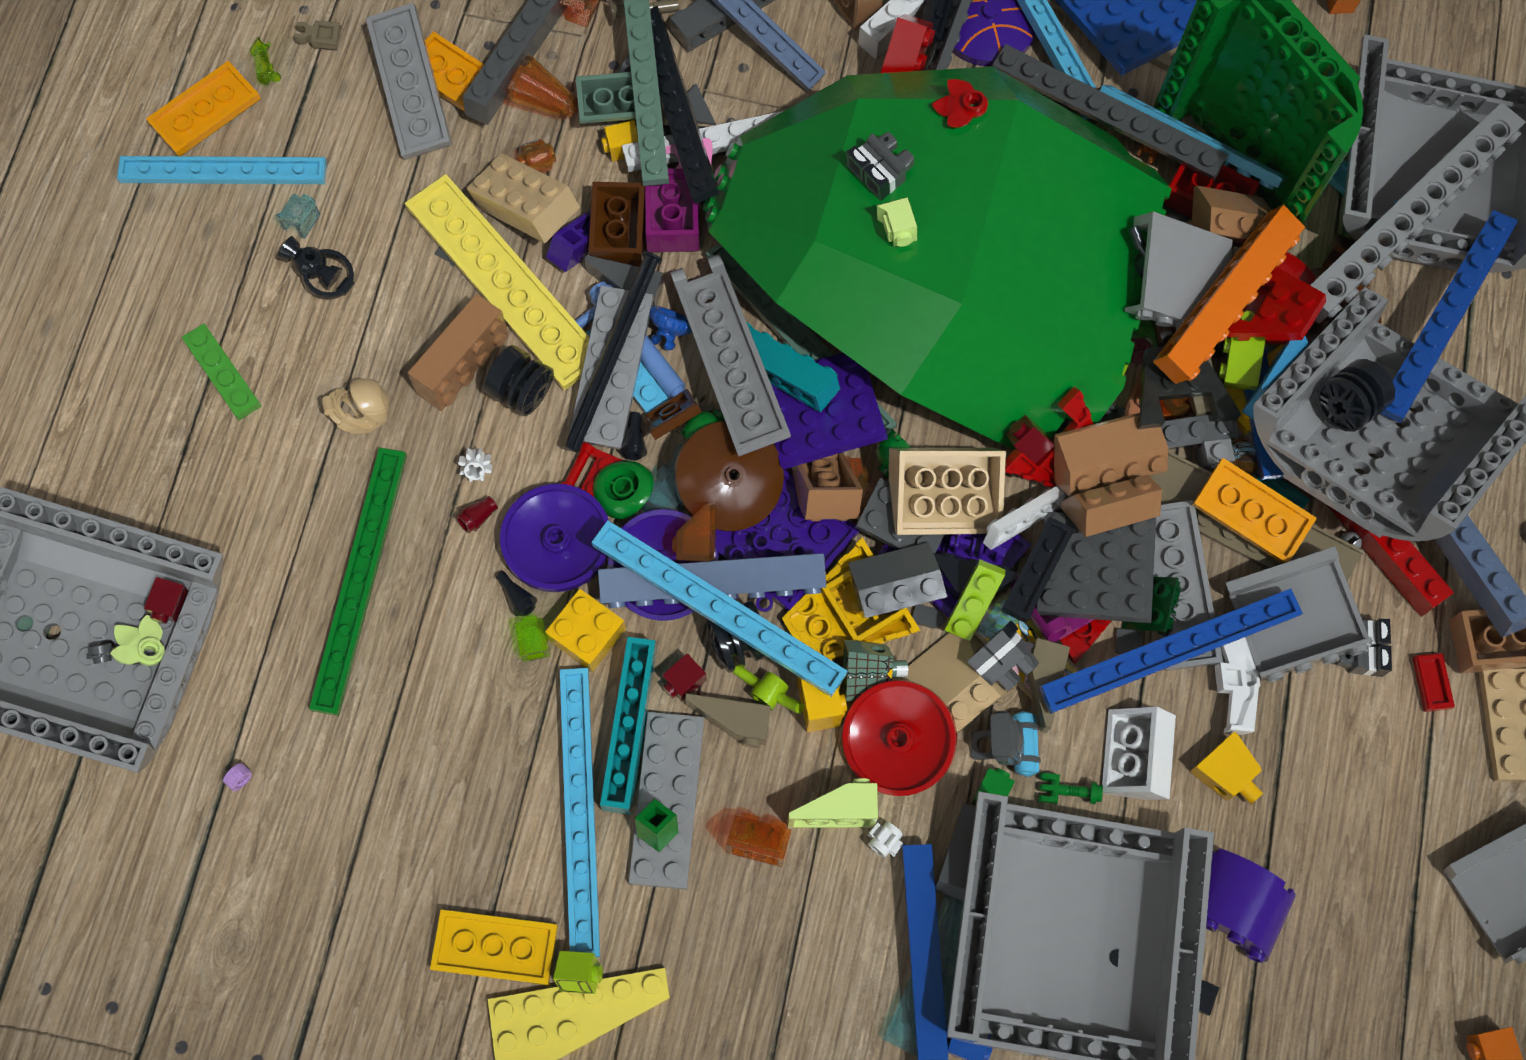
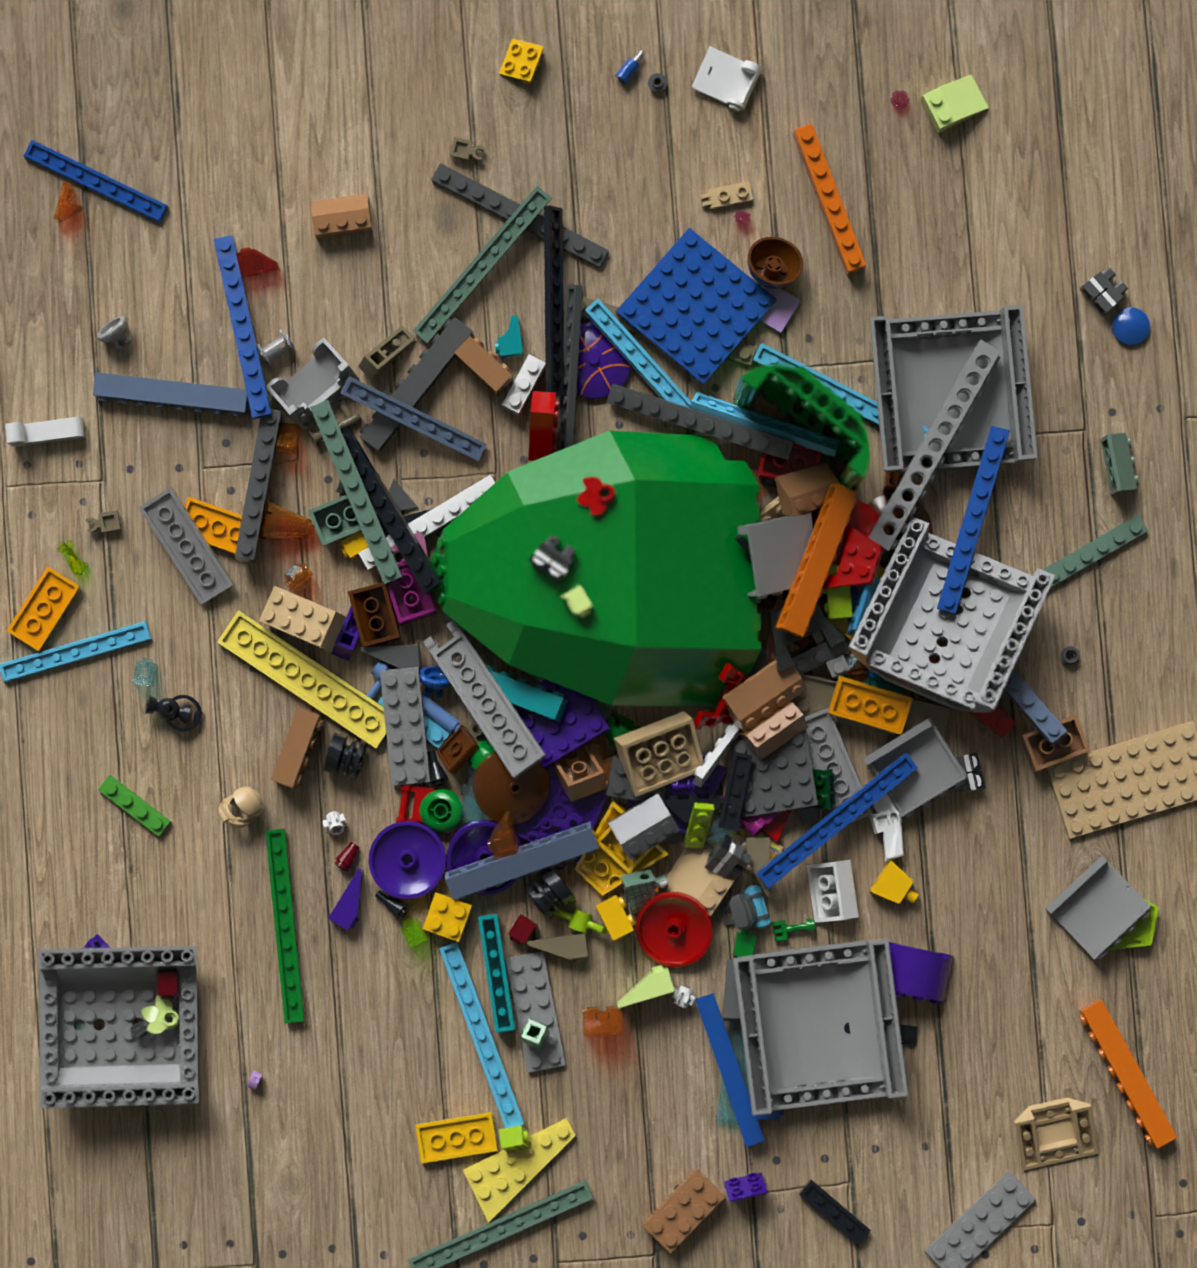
camera: 15 degrees left, 15 degrees up
black axle [565,251,662,453] -> none
medium azure plate [591,520,848,697] -> none
dark red brick [1006,415,1055,464] -> none
black wheel [1317,359,1395,432] -> none
red tile [1412,653,1455,712] -> none
none -> dark purple slope [328,869,363,931]

